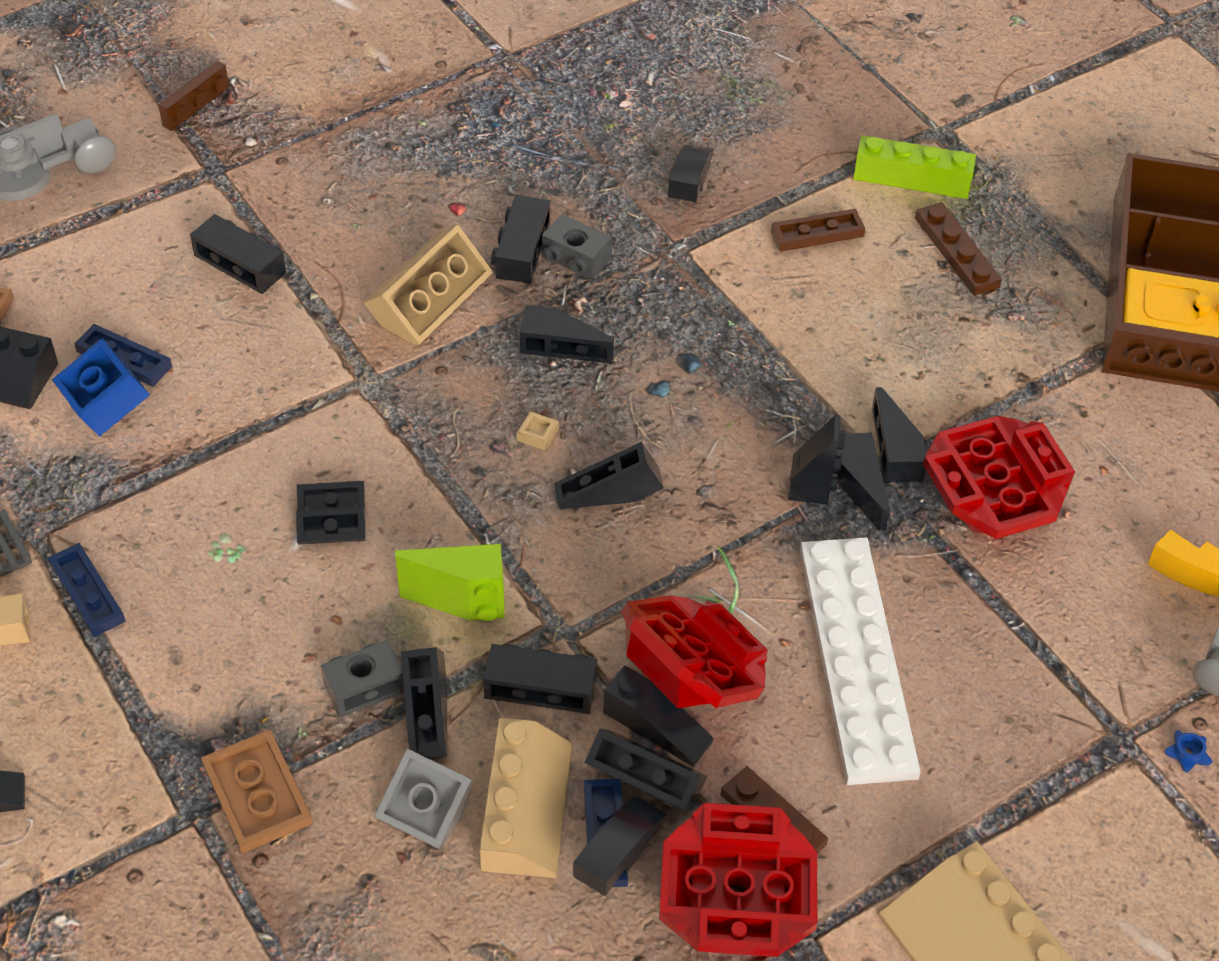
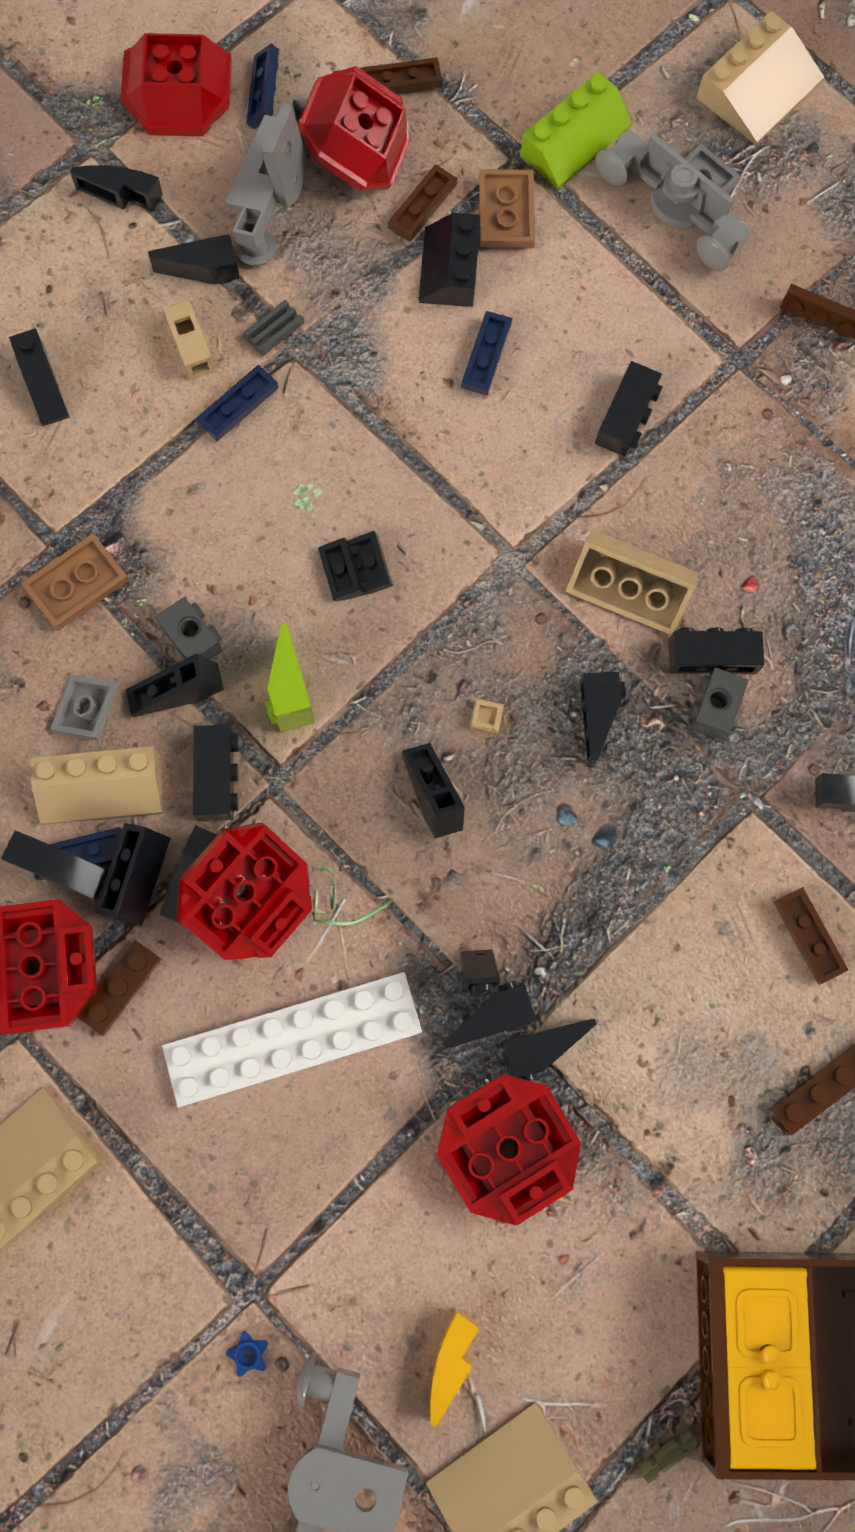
camera: 75 degrees right, 25 degrees up
blue brick [52,338,150,436] -> none

